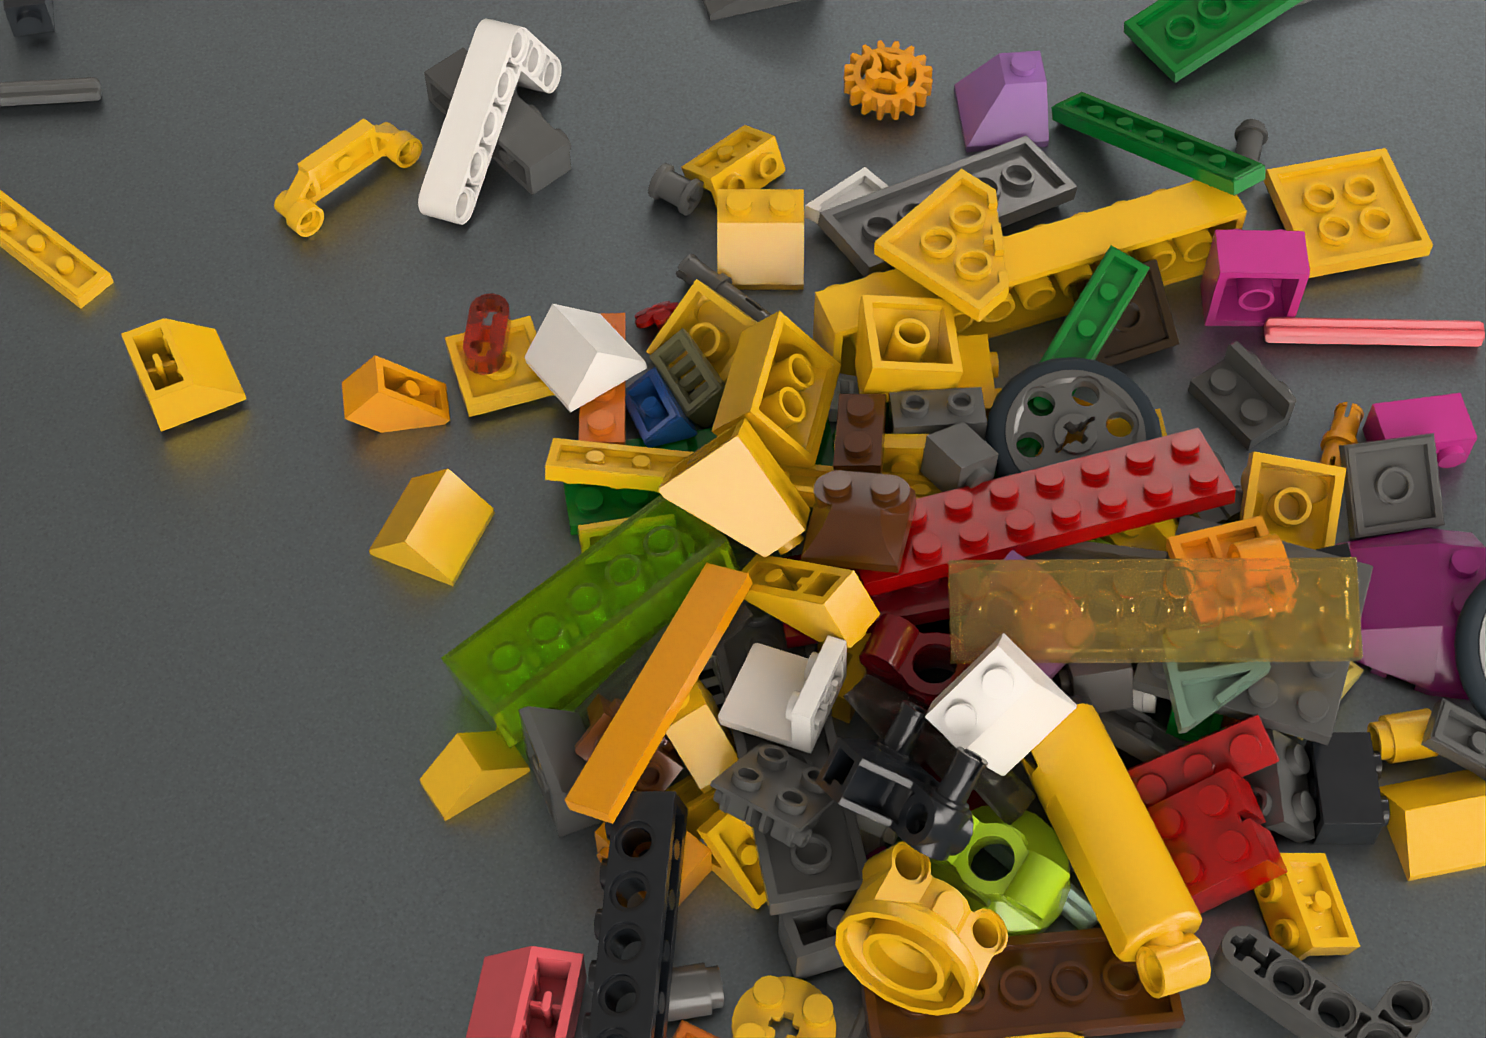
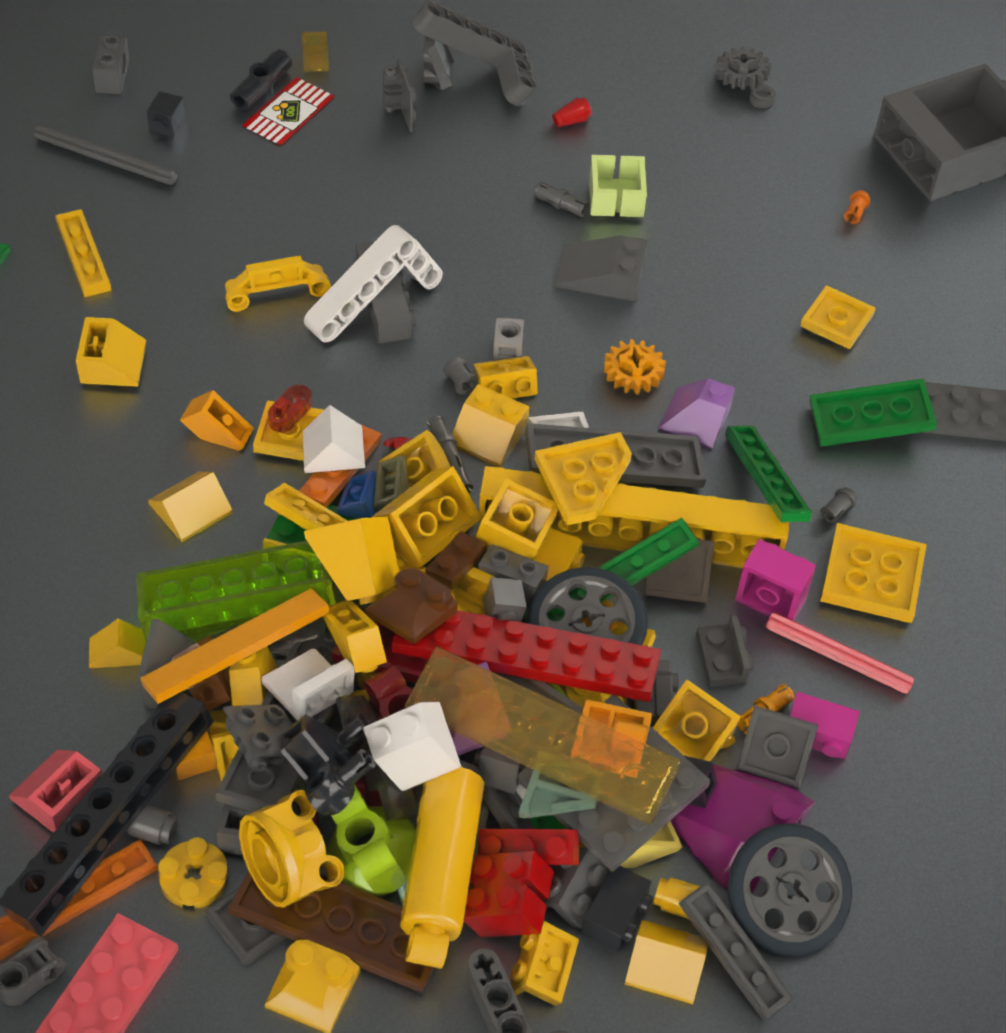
camera: 25 degrees right, 5 degrees down
none -> light grey brick [493,317,524,361]

